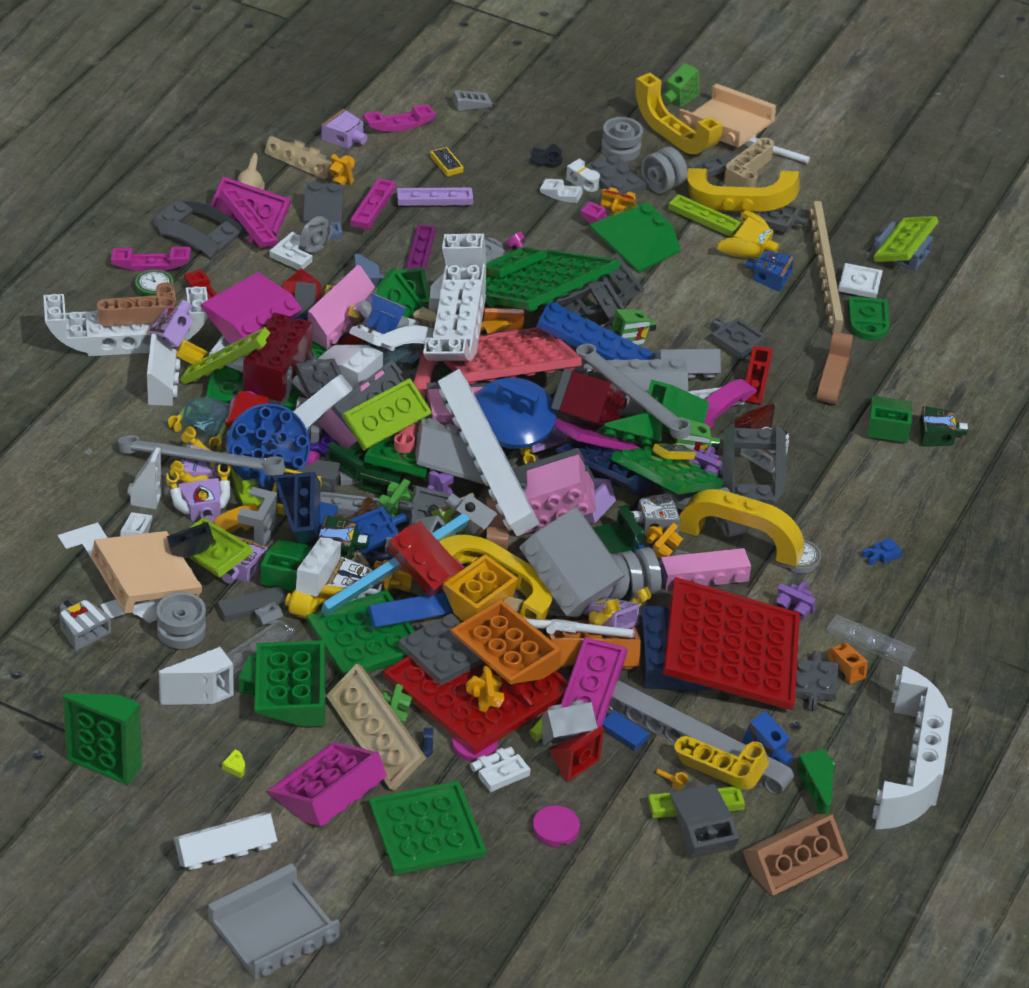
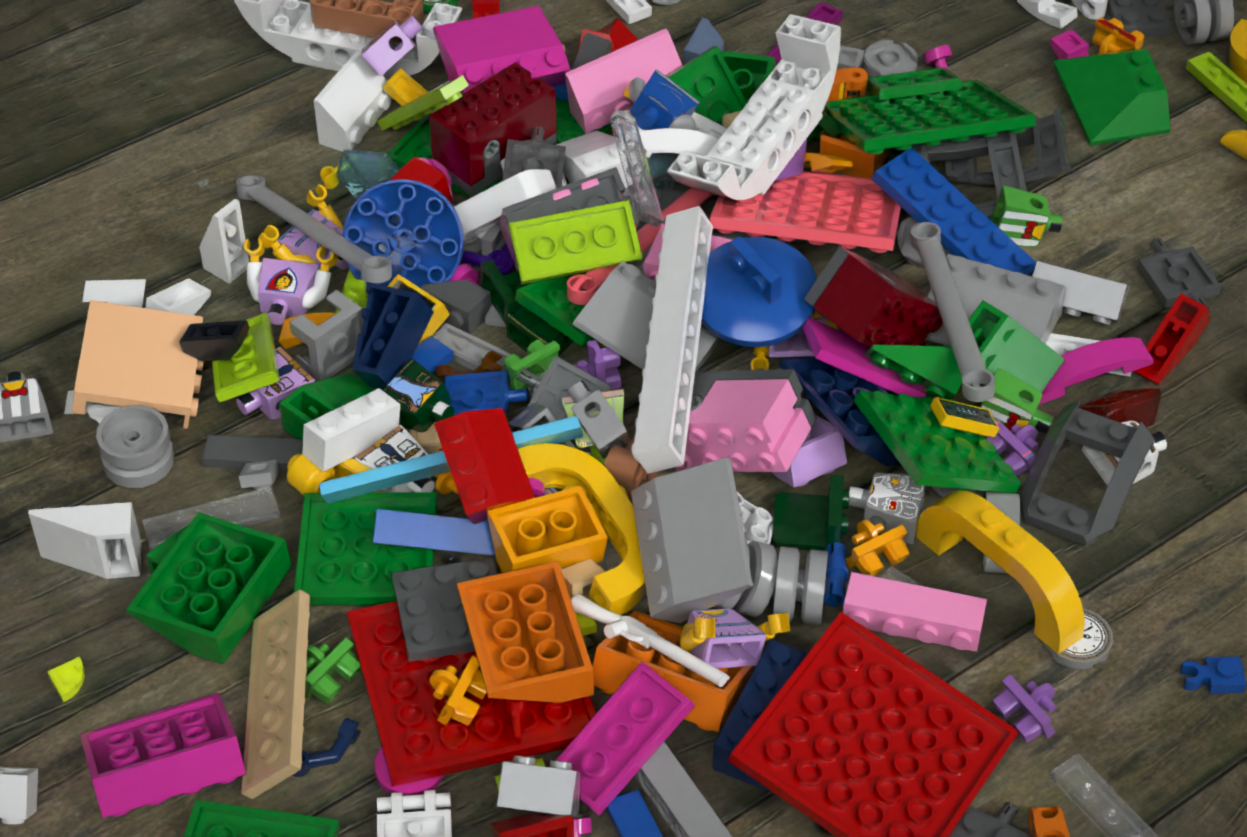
camera: 30 degrees right, 5 degrees up
none -> clear tile [610,115,664,227]

